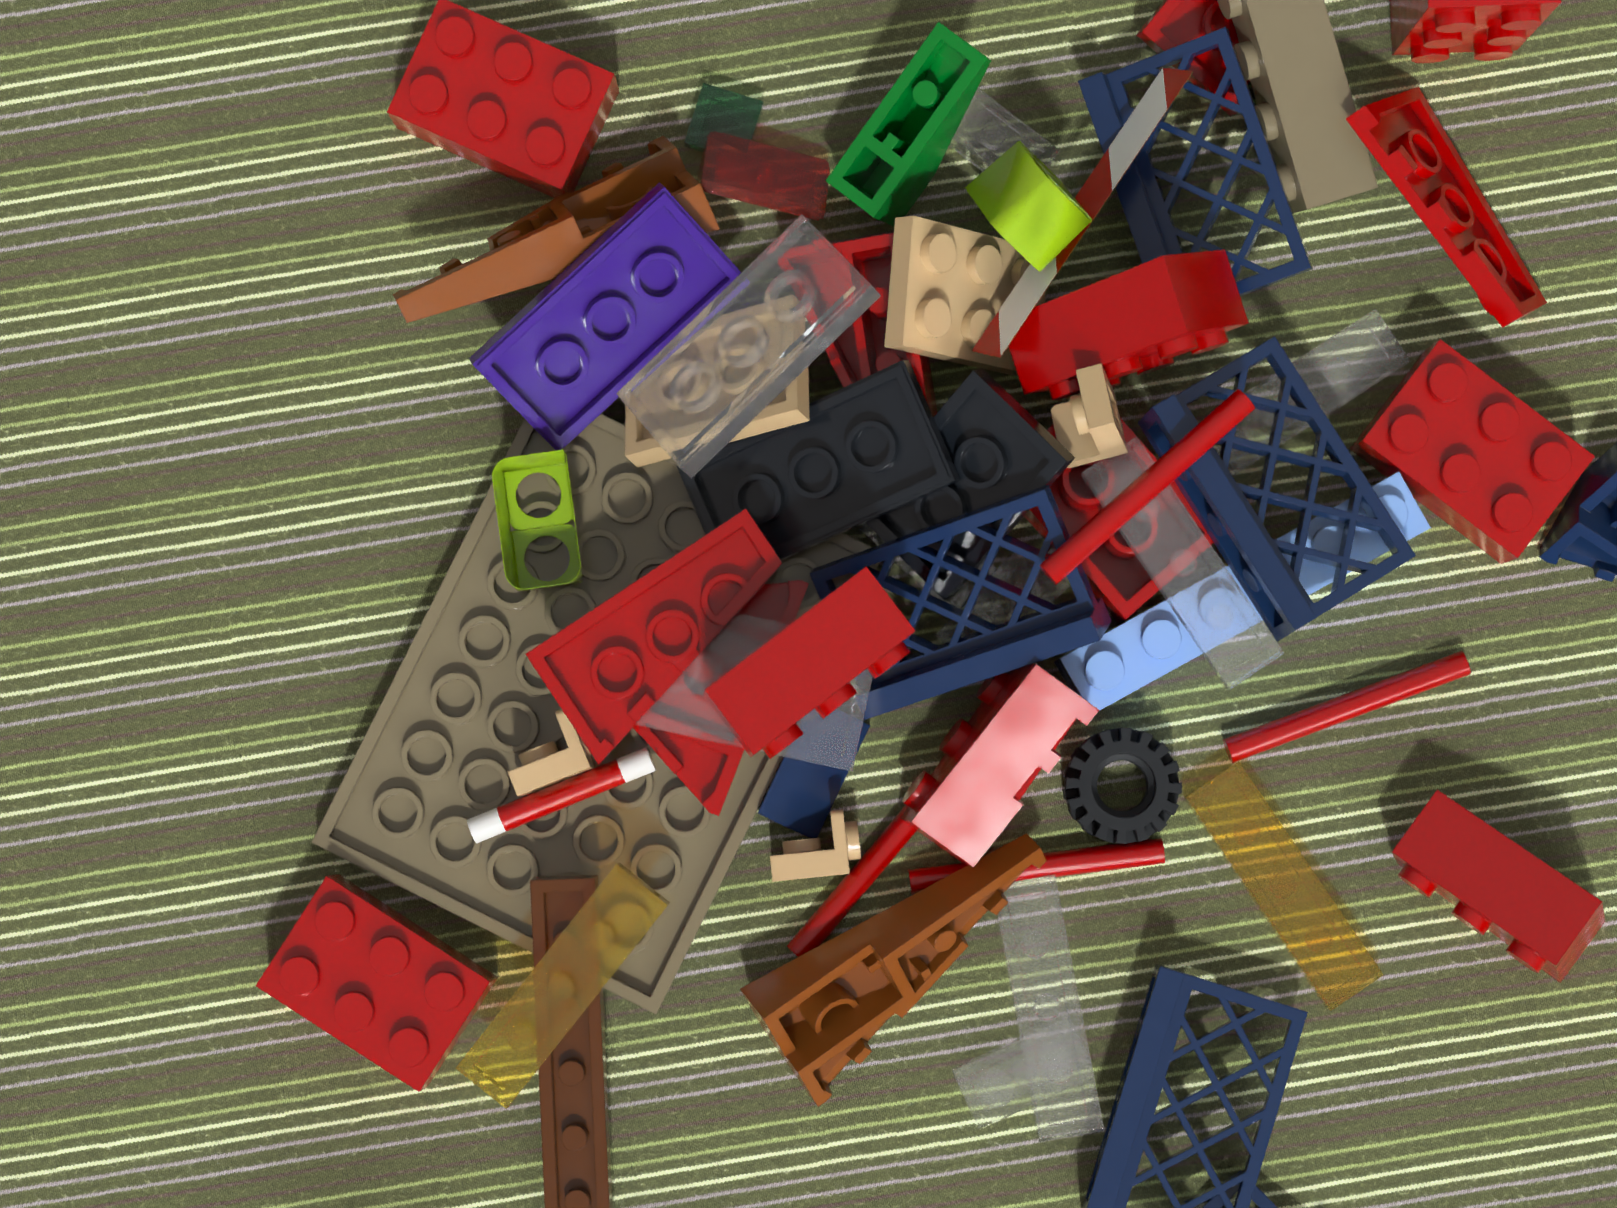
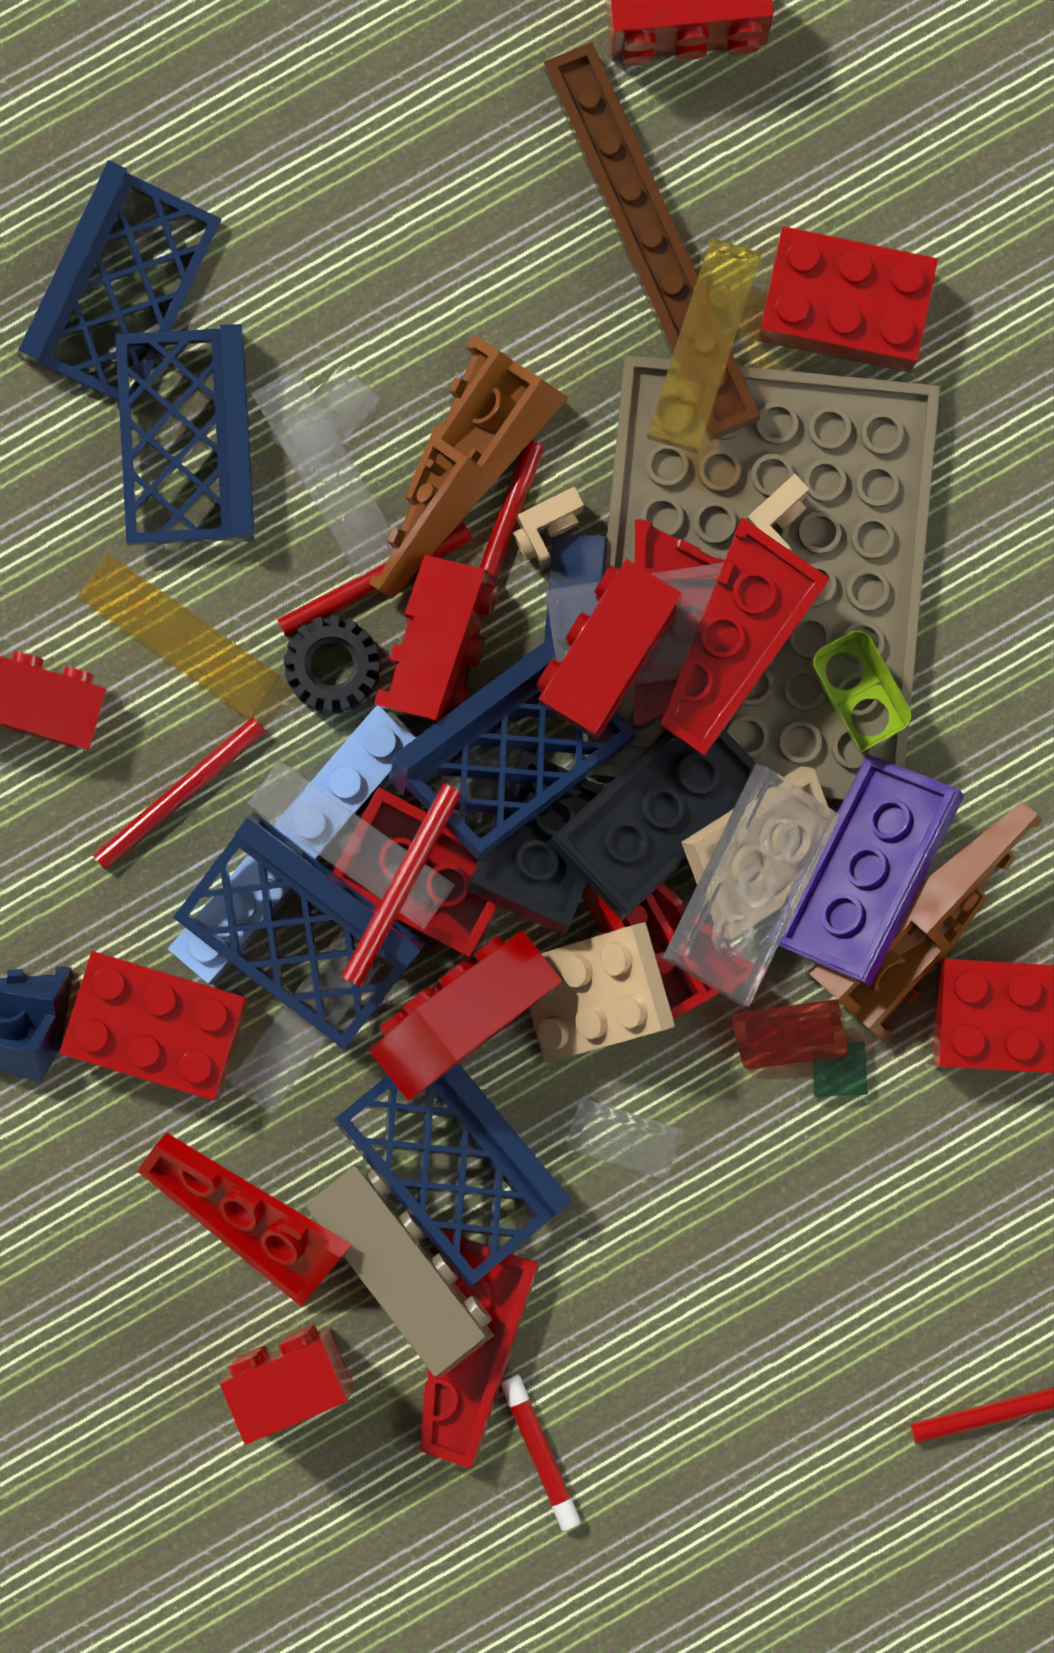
camera: 155 degrees right, 0 degrees up
red bar [467,747,656,844] -> none
green slope [826,22,991,227] -> none
lime piece [965,141,1092,272] -> none
white sticker [972,68,1193,358] -> none
tan bracket [1051,363,1128,468] -> none

